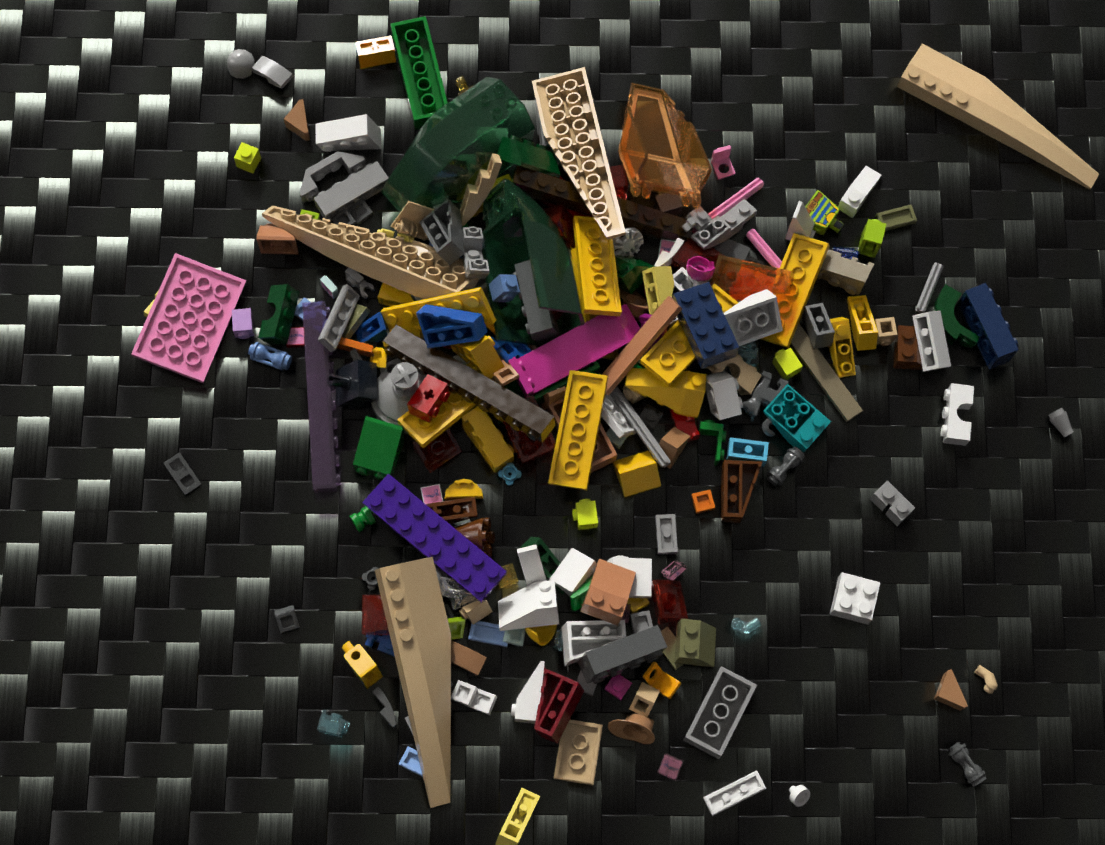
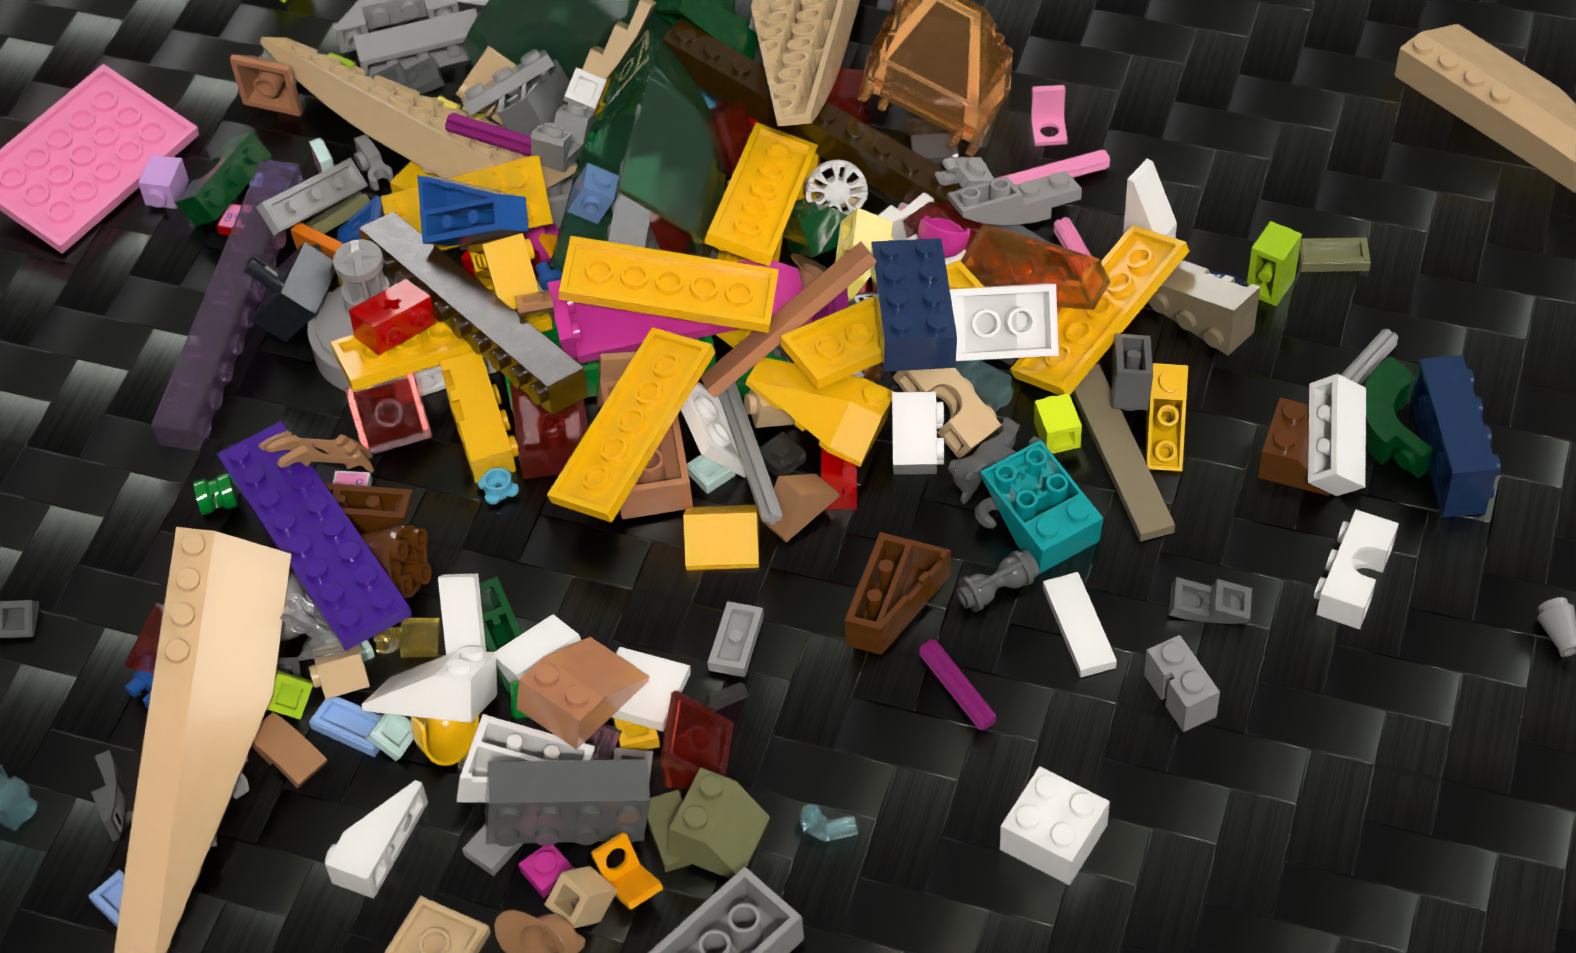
camera: 25 degrees right, 20 degrees down
medium blue piece [248,342,292,370] -> none
yellow torso [342,641,383,689] -> none
green slope [353,416,405,481] -> none
yellow plate [445,479,483,500] -> none
white slope [451,680,497,715] -> none
dark red wedge [534,668,584,744] -> none
neon yellow brick [572,499,598,530] -> none
orange plate [691,490,715,514] -> none
green bracket [698,420,726,466] -> none
medium azure brick [726,437,769,467] -> none
torso [805,190,844,235] -> none
white slope [838,166,882,218] -> none
yellow slope [847,295,878,351] -> none
tan brick [875,317,897,346] -> none
none -> medium nougat piece [259,431,374,473]
none -> magenta axle [445,113,532,156]
none -> light grey plate [461,49,554,116]
none -> yellow plate [558,236,779,333]
none -> white plate [563,67,606,112]
none -> magenta axle [920,639,996,731]
none -> white tile [1043,572,1117,678]
none -> dark grey slope [1169,577,1252,624]

